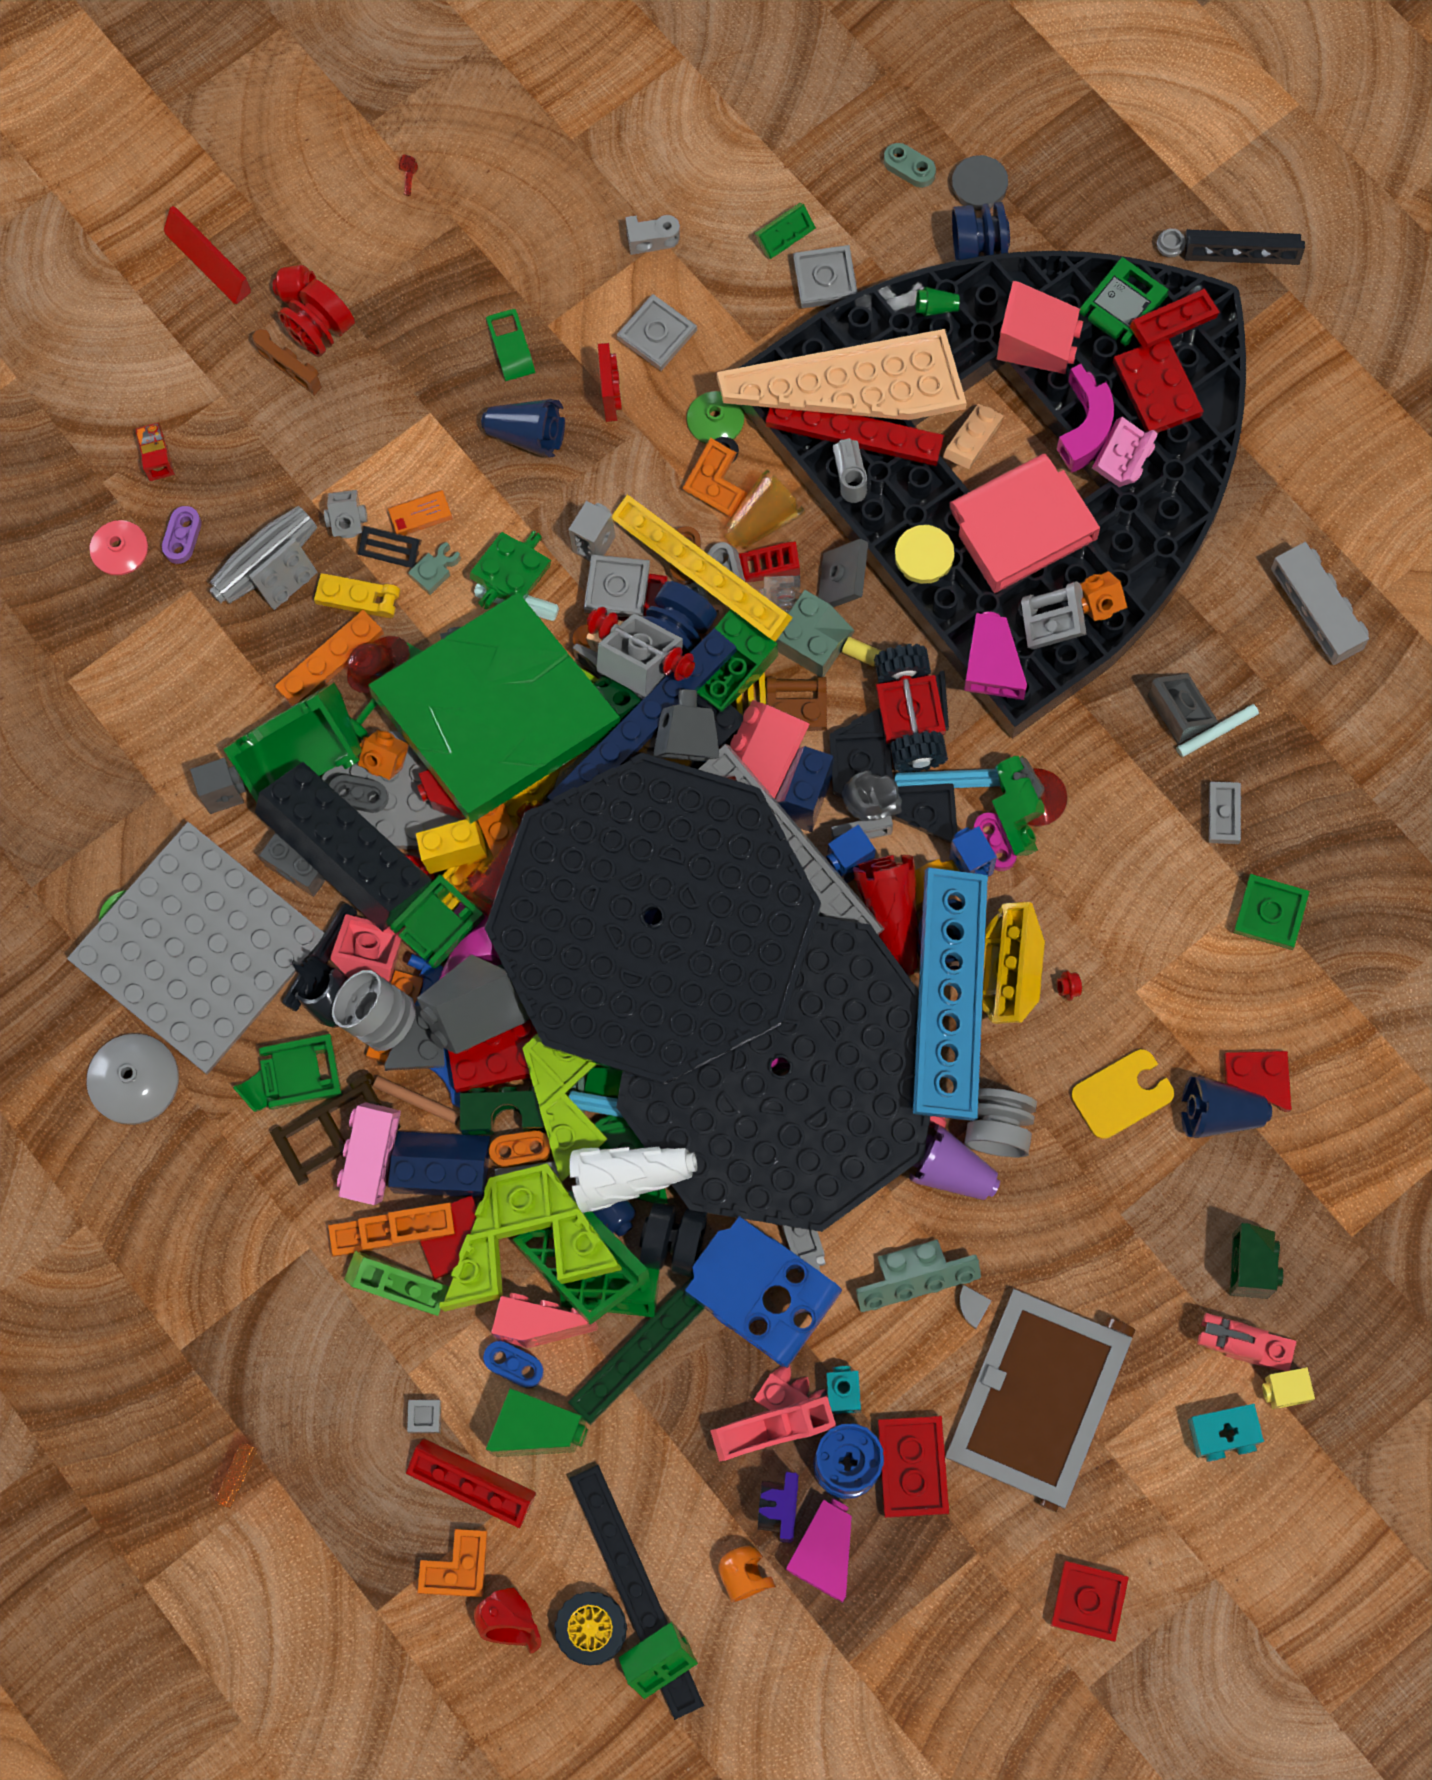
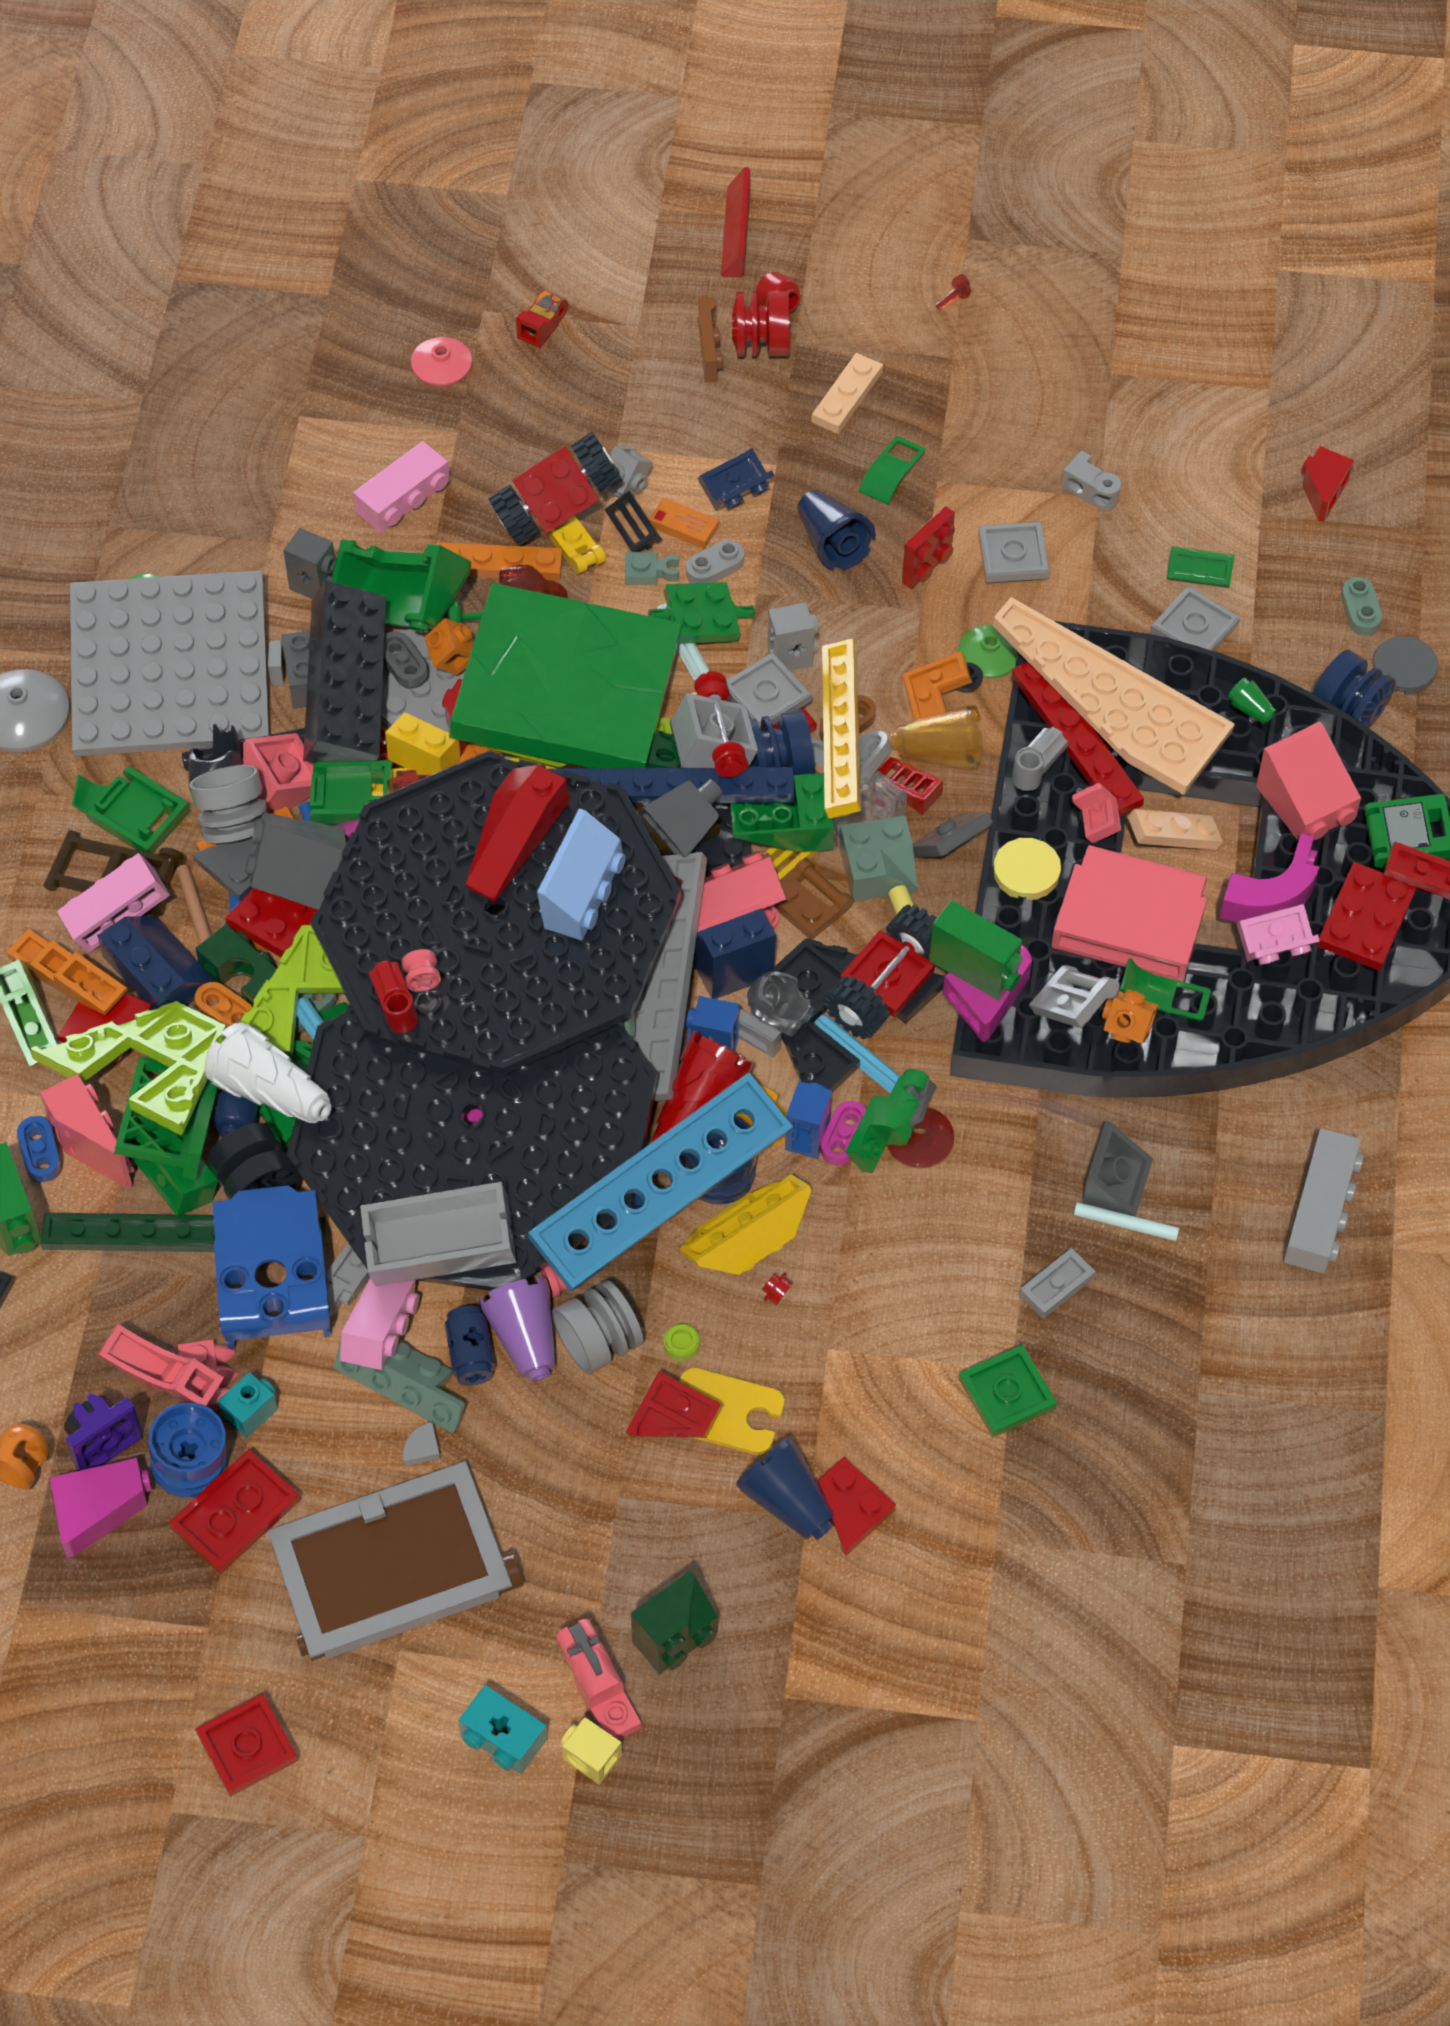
camera: 40 degrees right, 15 degrees down
medium lavender plate [162,506,201,564] -> none
light grey plate [209,506,318,610] -> none
none -> light grey tile [268,640,285,686]
none -> bright pink brick [340,1277,419,1370]
none -> bright pink brick [353,441,450,533]
none -> light grey piece [360,1182,516,1286]
none -> red piece [369,960,418,1033]
none -> coral wheel [402,949,441,992]
none -> dark blue piece [444,1305,495,1386]
none -> red wedge [466,765,570,902]
none -> plate [488,432,623,546]
none -> light blue slope [537,809,626,941]
none -> red wing [626,1371,724,1438]
none -> lime tile [664,1324,700,1361]
none -> light grey plate [686,540,744,583]
none -> dark blue bracket [697,448,775,511]
none -> light nougat plate [811,353,883,434]
none -> green brick [929,900,1023,1001]
none -> coral bracket [1072,783,1121,843]
none -> green piece [1120,958,1211,1021]
none -> red slope [1301,446,1354,523]

